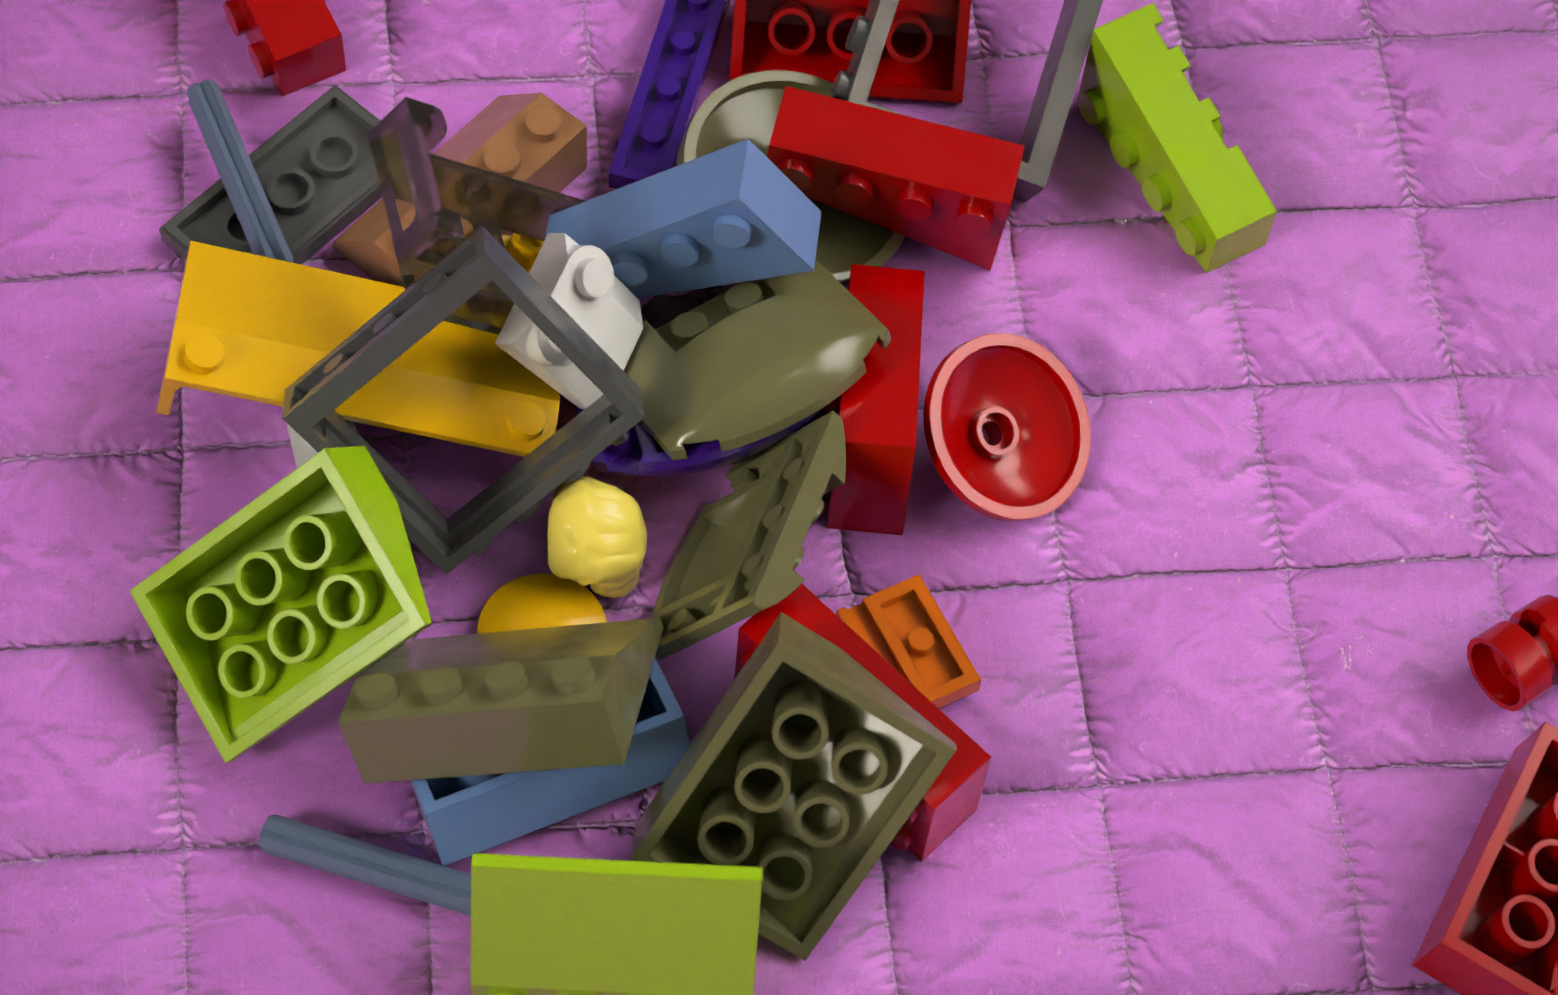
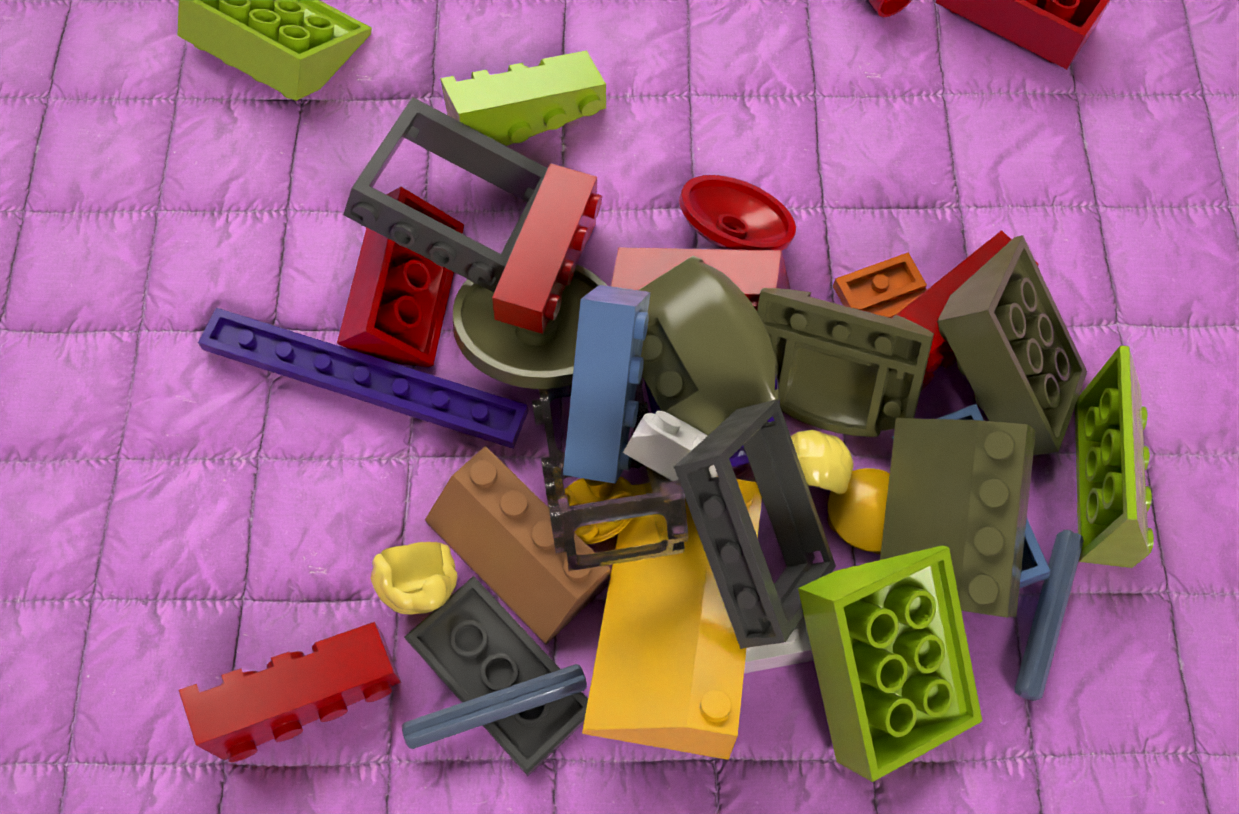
camera: 80 degrees left, 5 degrees up
none -> light yellow hair [370,542,457,615]

